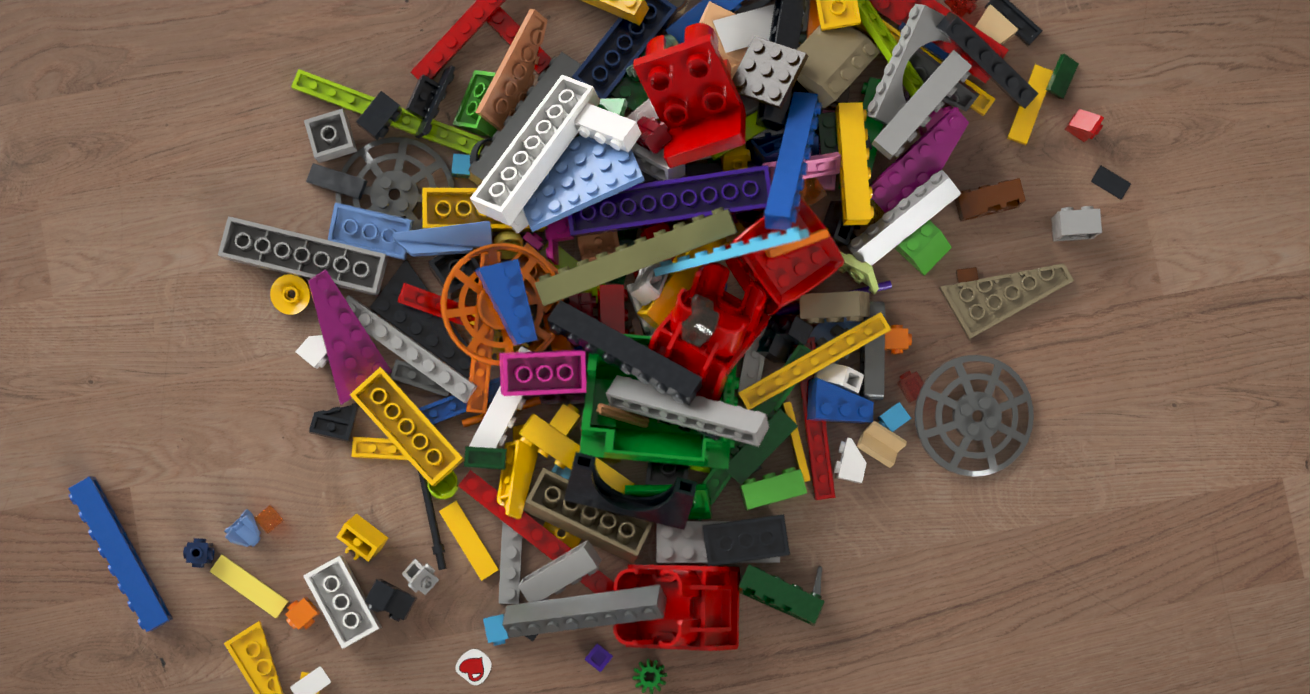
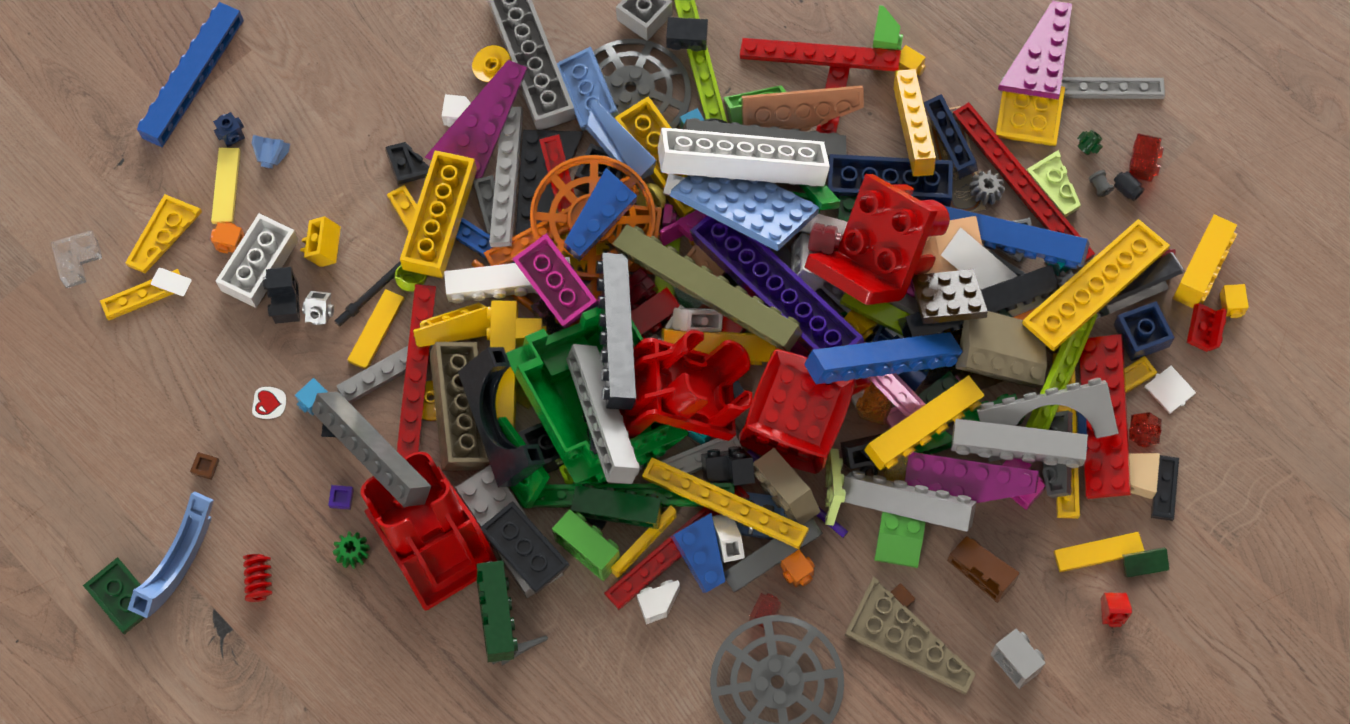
camera: 65 degrees right, 15 degrees down
clear orange plate [254,505,284,534] -> none
black tile [306,163,368,200] -> none
black bracket [405,65,455,139] -> none
dark green tile [464,446,507,470] -> none
light grey brick [518,540,602,602] -> none
white brick [574,103,642,152] -> none
medium nougat axle [596,403,650,428] -> none
medium azure plate [653,227,809,277] -> none
clear smoke brick [682,294,719,347] -> none
orange tile [765,229,830,258] -> none
tan panel [857,421,907,468] -> none
dark azure brick [877,402,911,432] -> none
black brick [936,12,1039,109] -> none
black sticker [1091,165,1131,200] -> none

